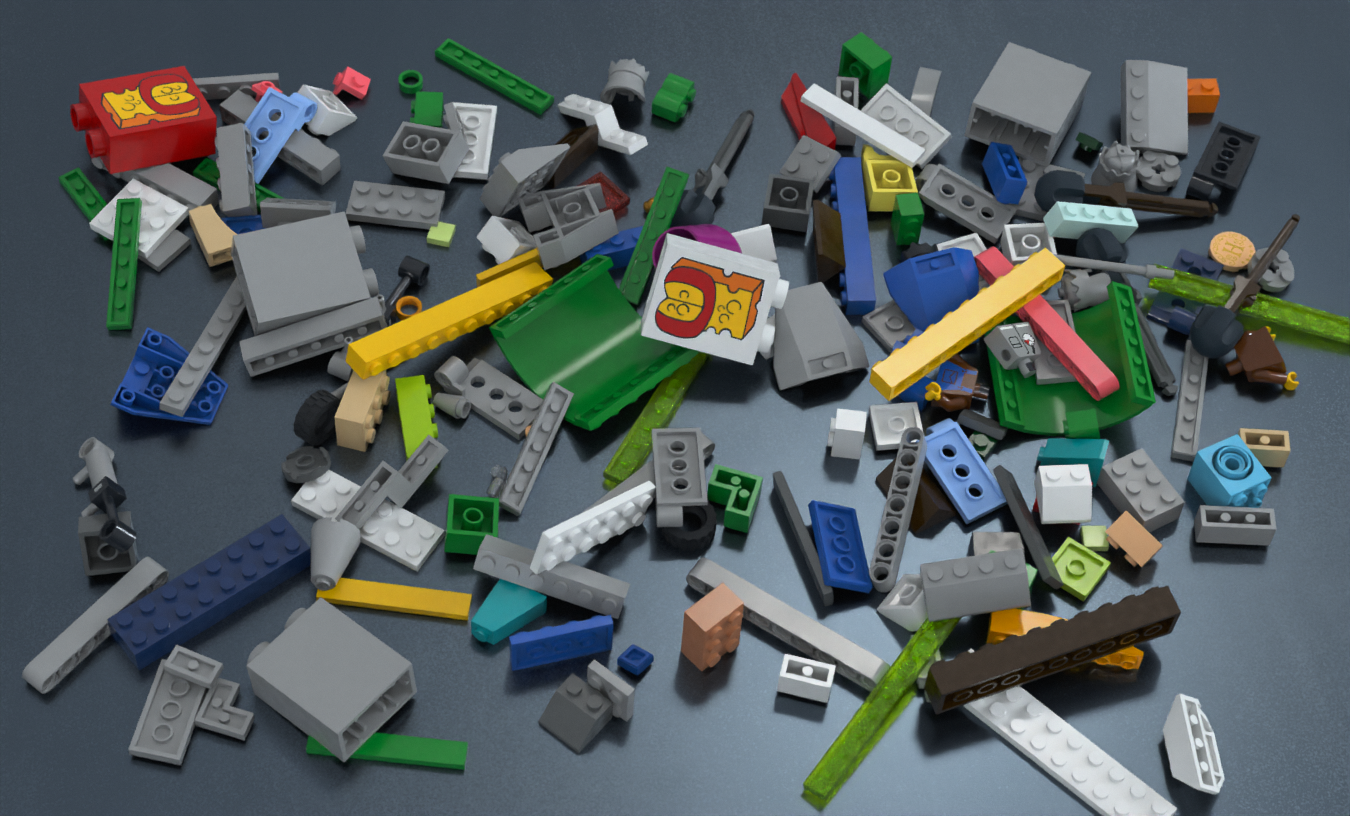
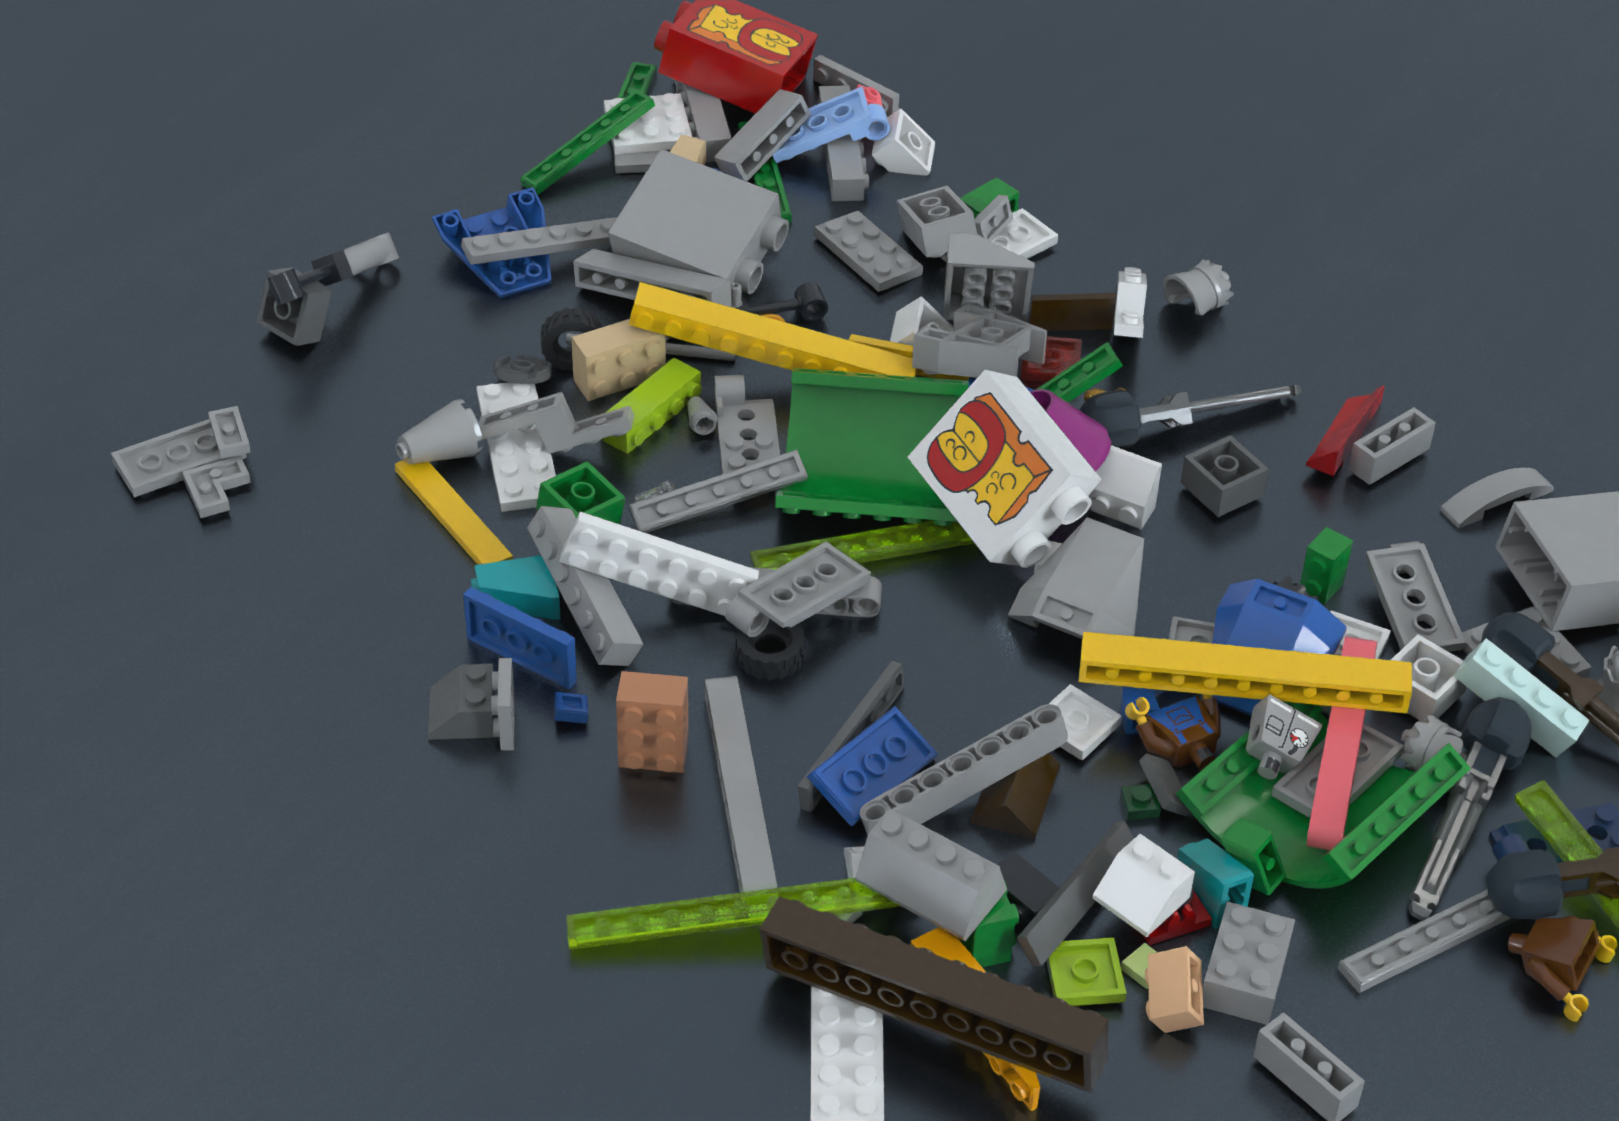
camera: 50 degrees right, 10 degrees down
light grey beam [22,557,169,694] -> none
dark blue brick [107,514,311,670] -> none
light grey brick [246,597,417,762] -> none
light grey slope [260,198,336,228] -> none
green tile [306,733,468,770] -> none
coral bracket [333,67,371,100] -> none
green piece [398,70,423,94] -> none
yellowish green tile [427,221,456,247] -> none
green tile [435,38,554,115] -> none
green brick [651,73,696,122] -> none
green brick [707,464,763,533] -> none
white brick [777,654,836,703] -> none
light grey plate [779,135,841,193] -> none
white tile [801,84,926,168] -> none
dark brown slope [813,200,846,283] -> none
white brick [827,408,867,460] -> none
blue brick [828,157,876,315] -> none
green brick [838,32,892,99] -> none
white plate [860,83,952,169] -> none
light yellow brick [861,144,918,212] -> none
light blue hinge [915,418,1007,524] -> none
blue brick [982,142,1028,205] -> none
light grey bar [1037,252,1174,280] -> none
medium azure brick [1187,434,1271,508] -> none
tan brick [1238,428,1290,467] -> none

